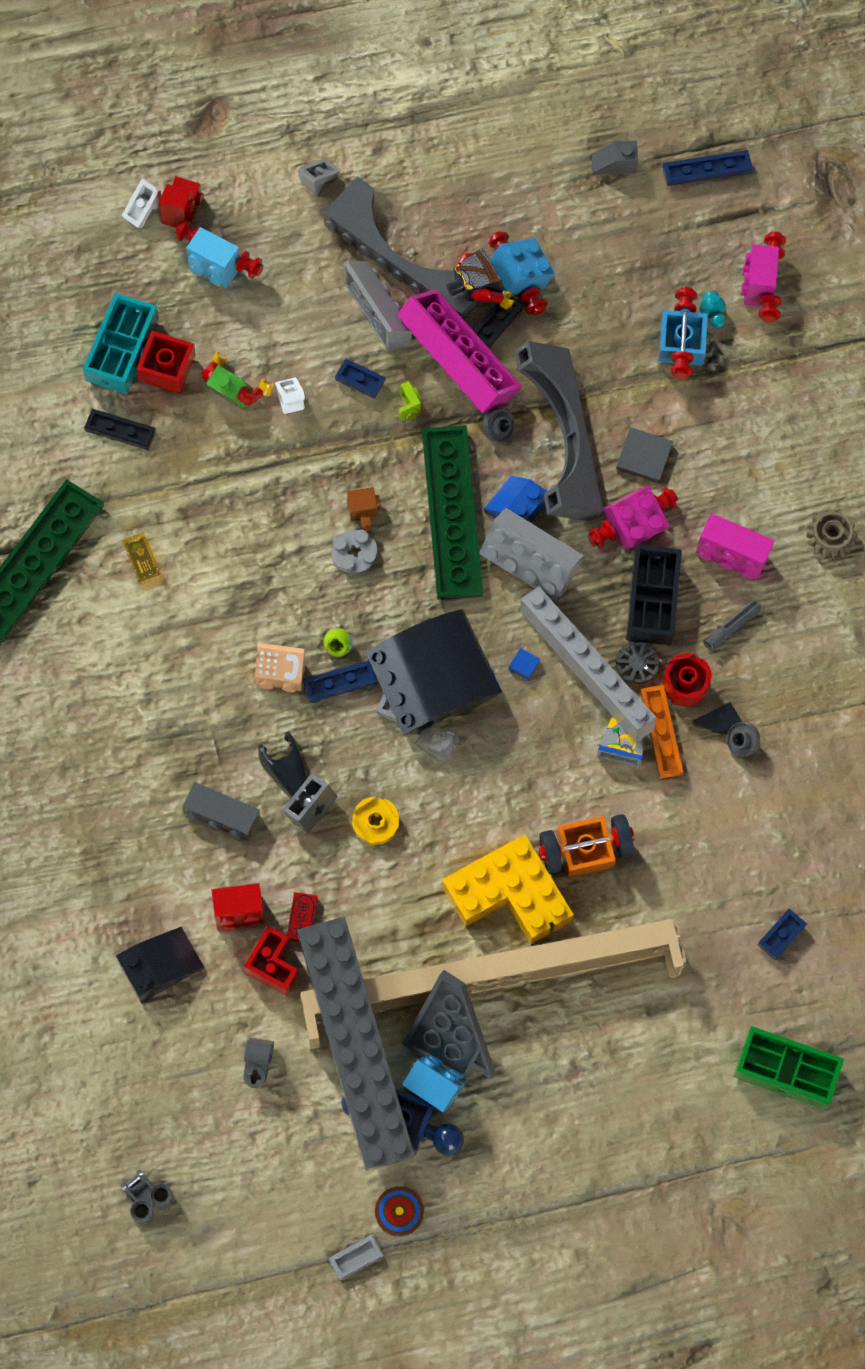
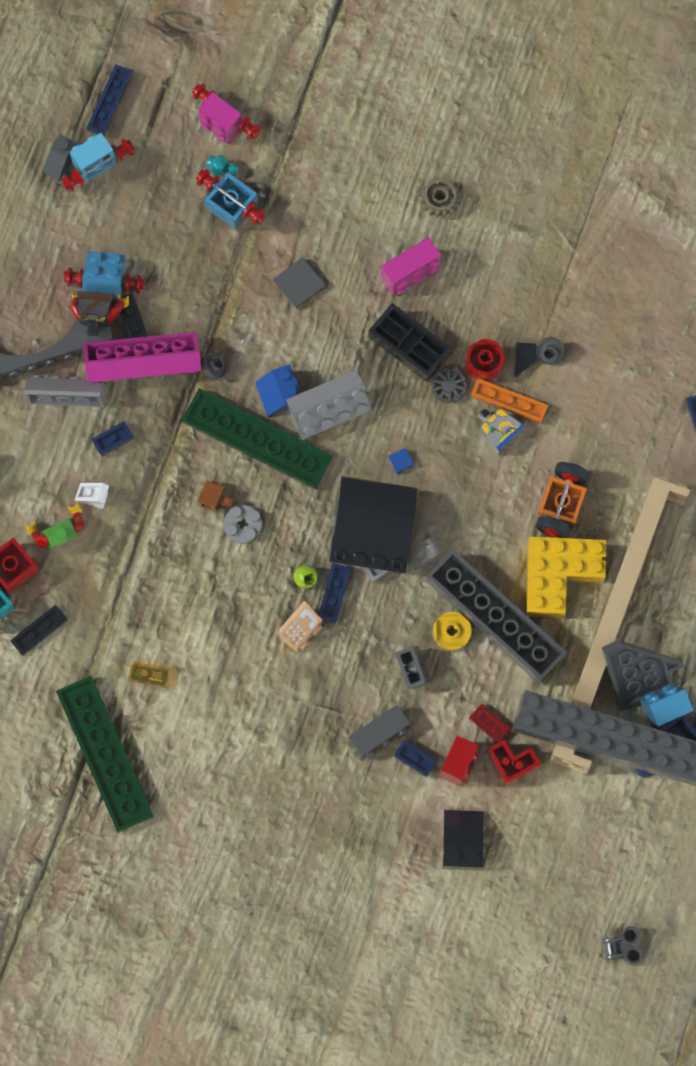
camera: 55 degrees left, 5 degrees up
dark grey piece [243,1038,274,1088] -> none
black animal [258,731,308,797] -> none
lime bracket [398,381,421,421] -> none
dark grey arch [514,341,603,521] -> none
light grey brick [521,587,656,742] -> none
dark pink brick [588,486,678,549] -> none
dark grey axle [703,601,761,652] -> none
none -> medium azure brick [61,133,135,192]
none -> dark blue plate [394,740,437,778]
none -> dark grey brick [426,549,567,685]

